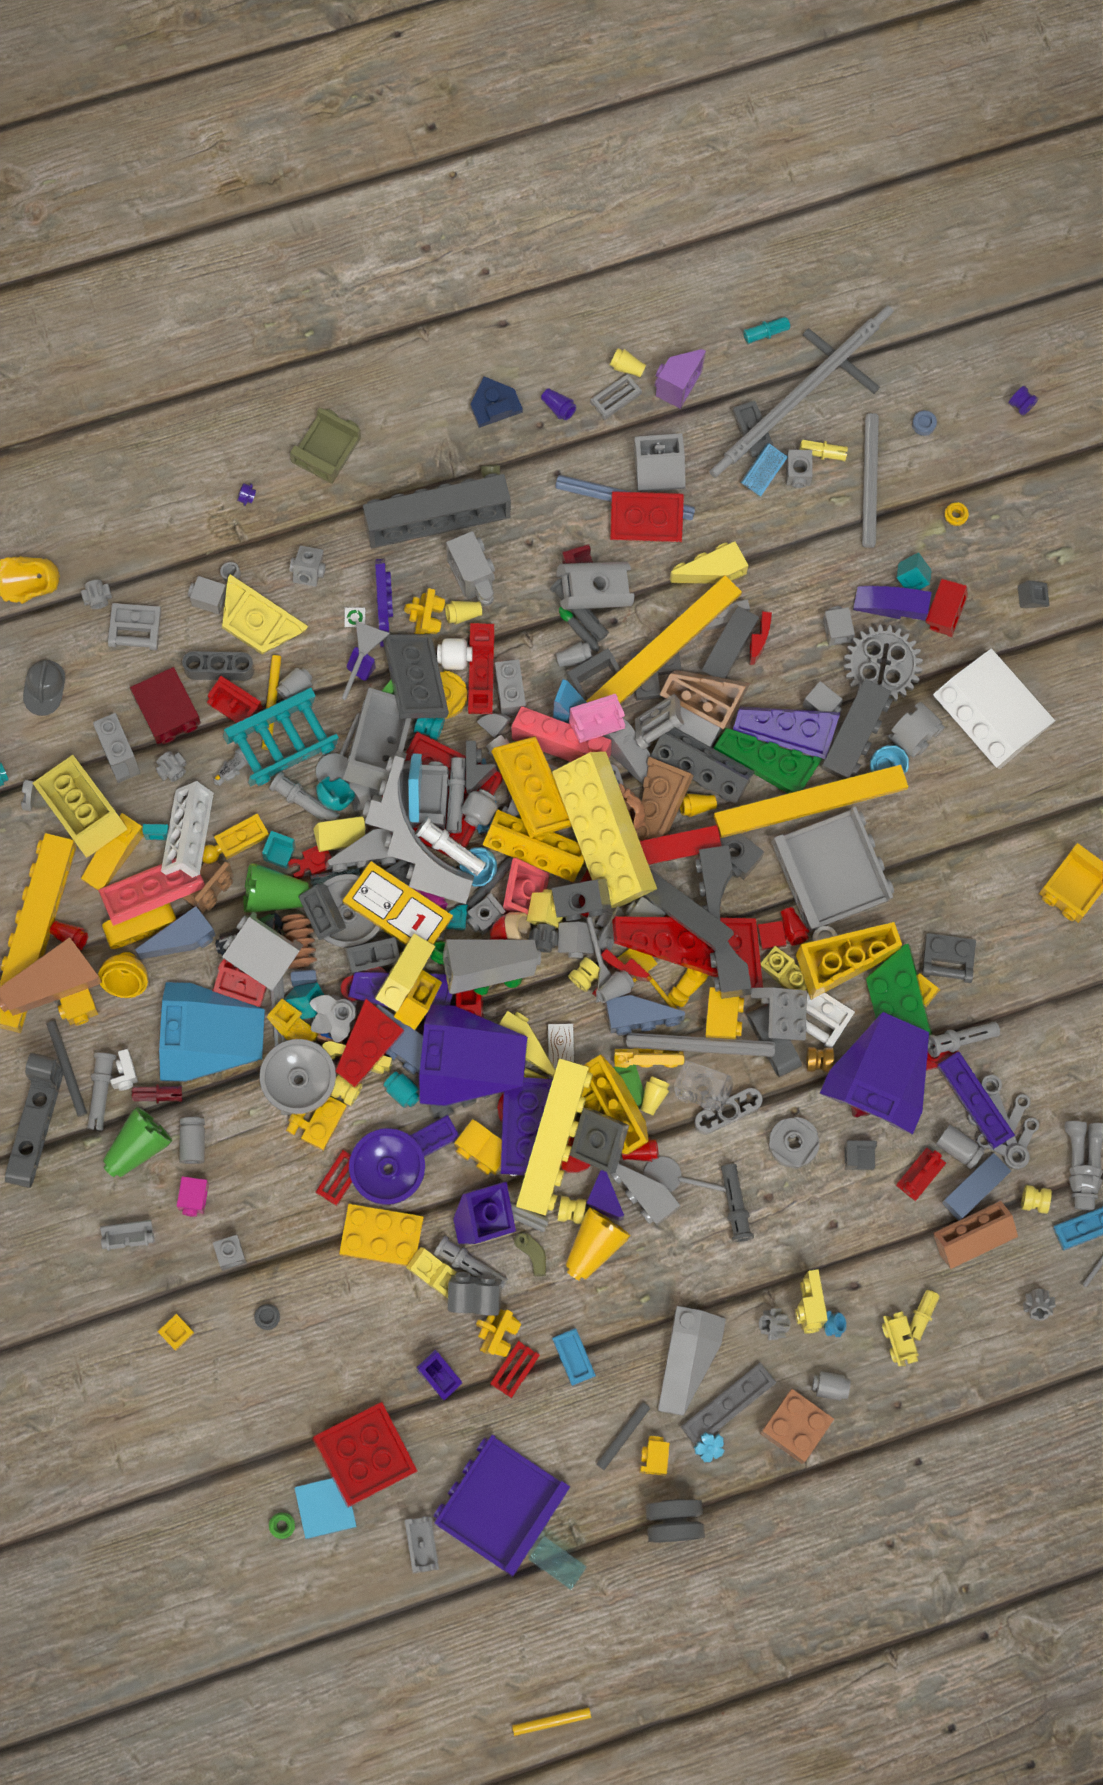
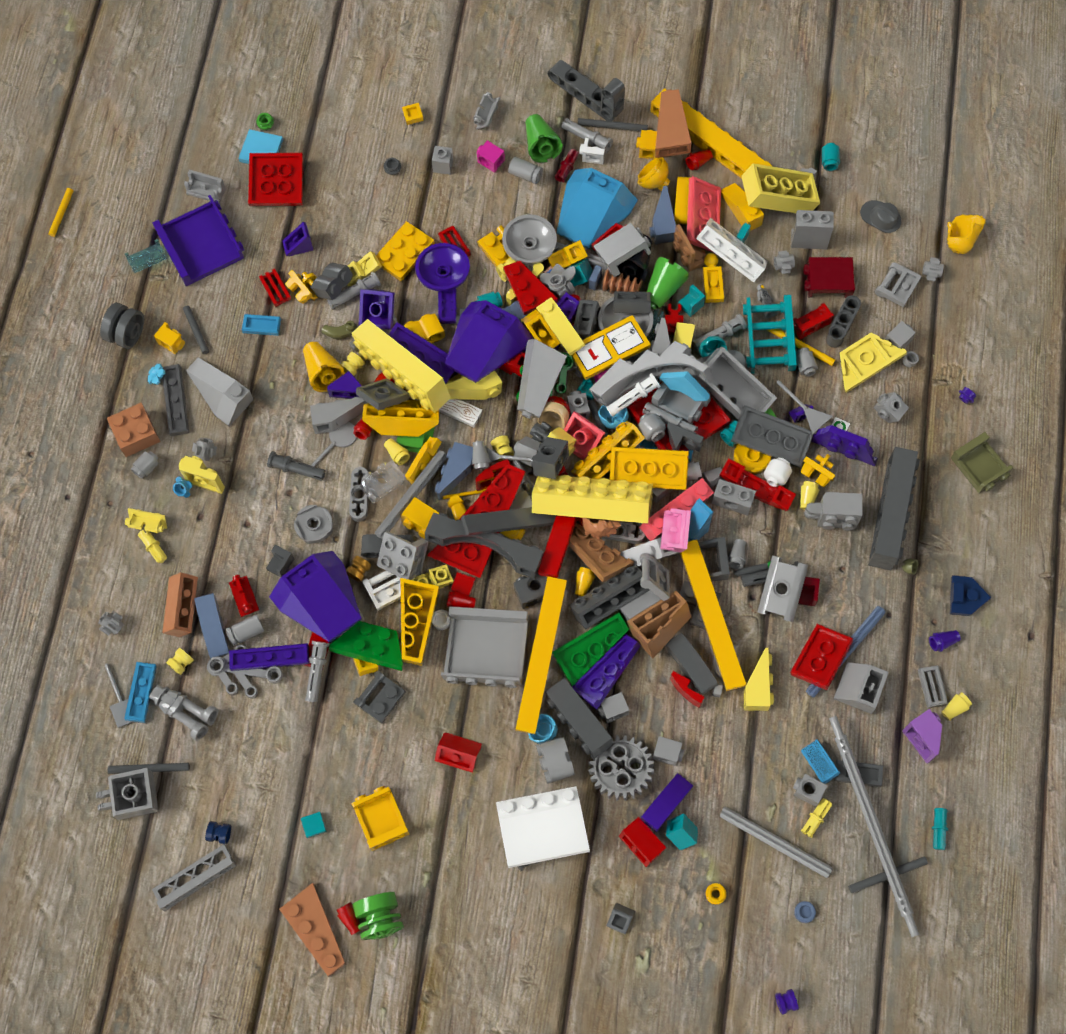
camera: 125 degrees right, 5 degrees down
none -> red panel [434,732,482,773]

